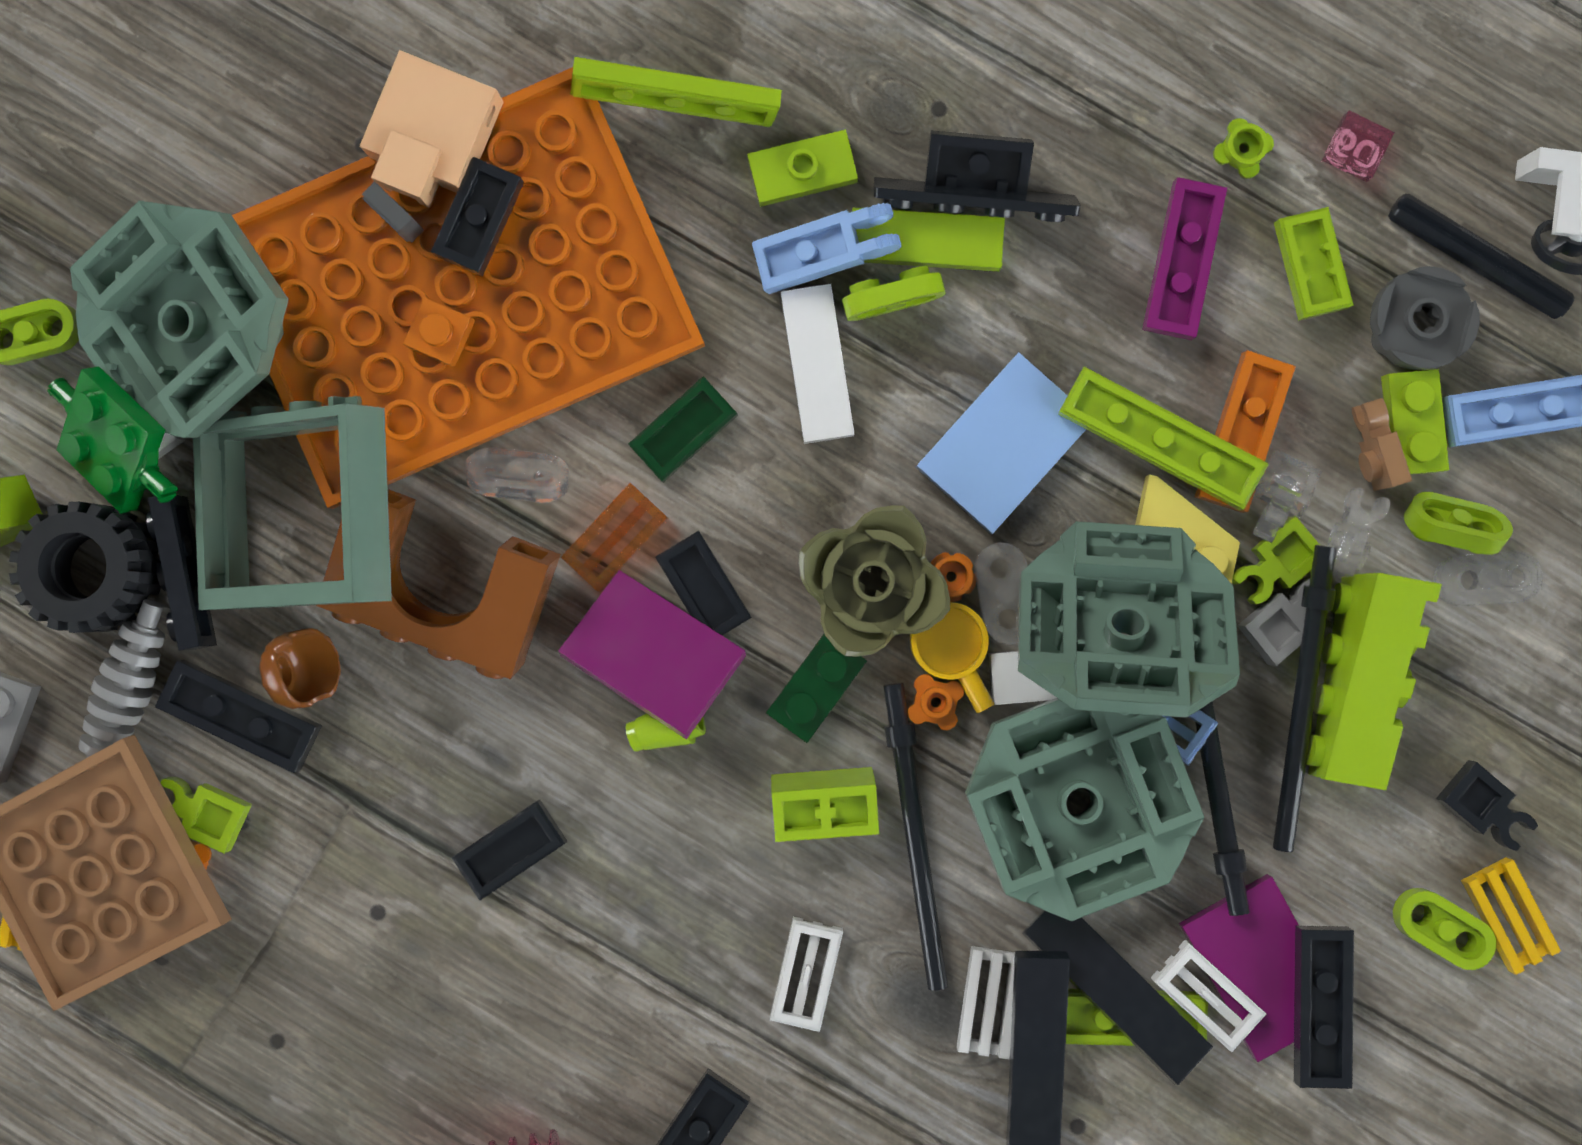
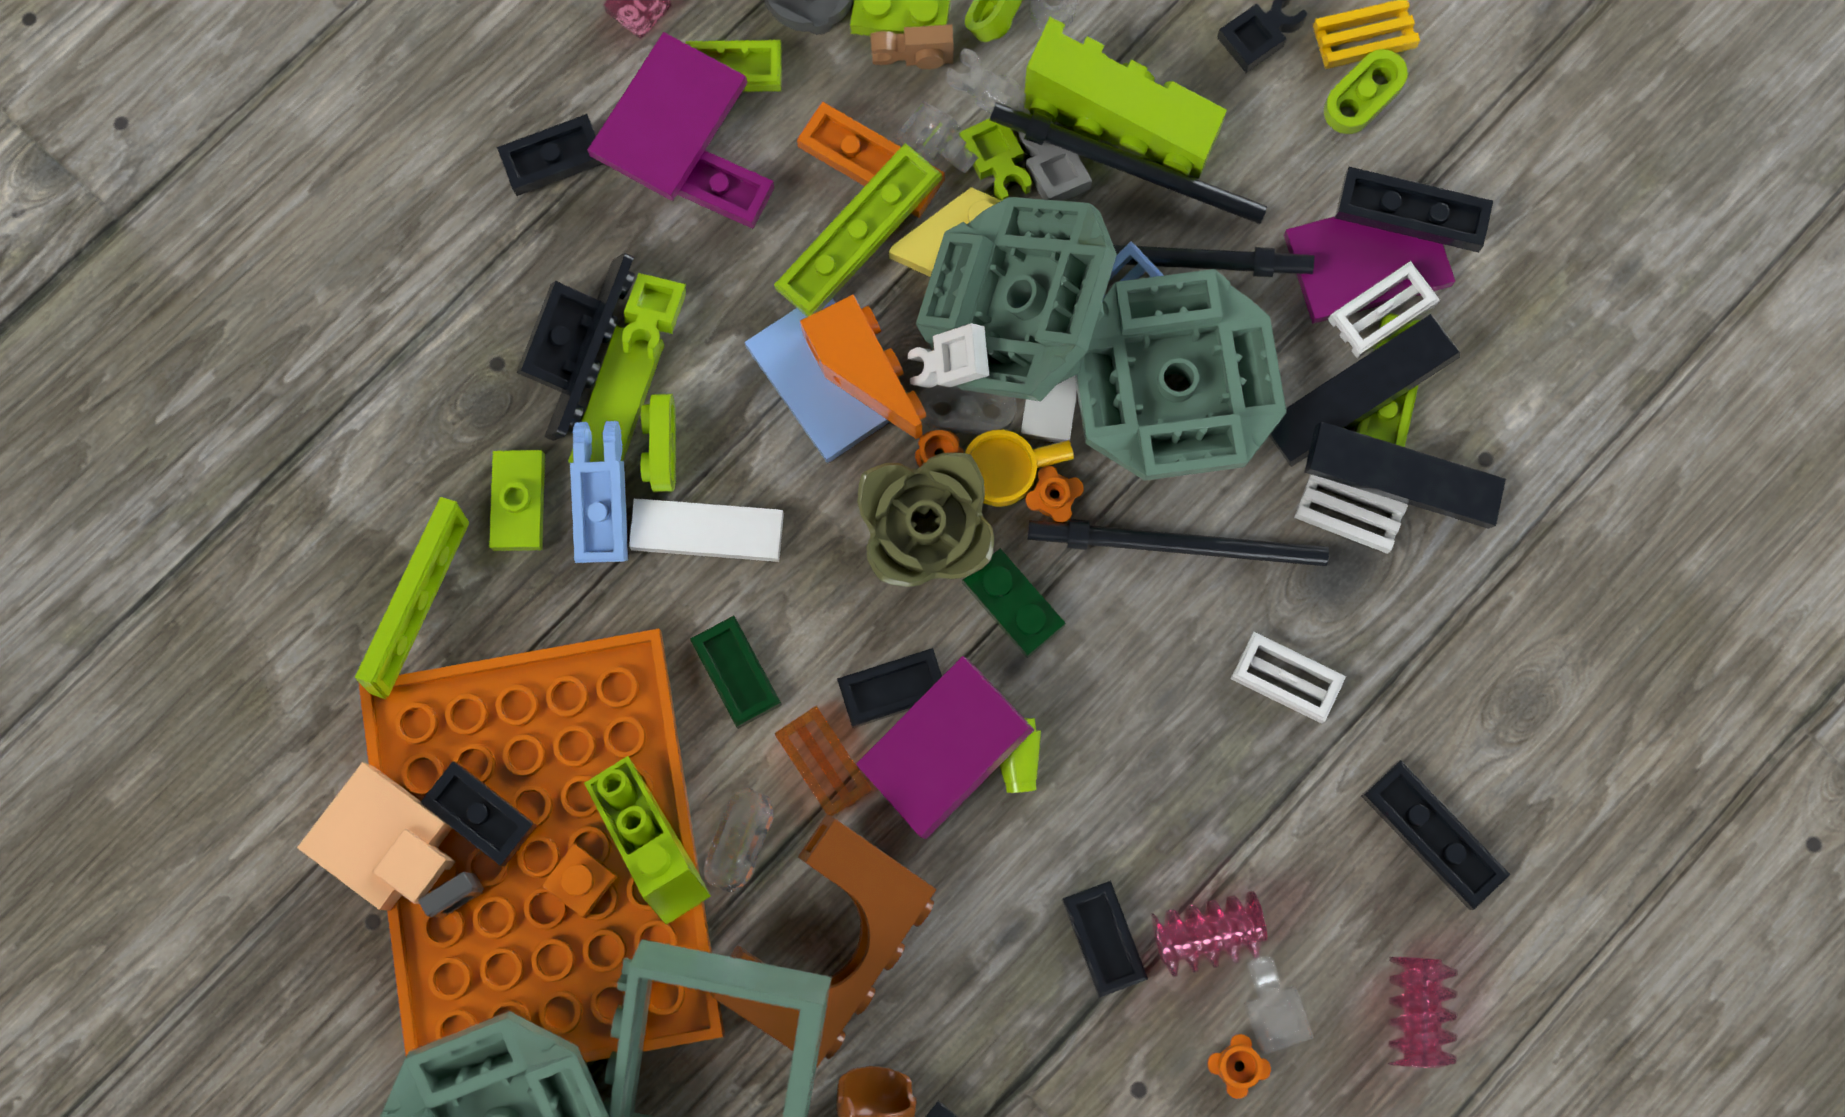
camera: 70 degrees left, 10 degrees down
lime hinge [771,767,879,842] -> none
lime plate [1213,118,1274,179] -> none
none -> black plate [497,114,603,196]
none -> lime slope [584,756,711,925]
none -> magenta tile [588,32,747,201]
none -> lime plate [622,273,686,360]
none -> orange slope [800,295,927,439]
none -> white plate [908,323,989,388]
none -> clear pink piece [1151,891,1268,977]
none -> orange plate [1207,1034,1271,1099]
none -> clear plate [1244,956,1314,1055]

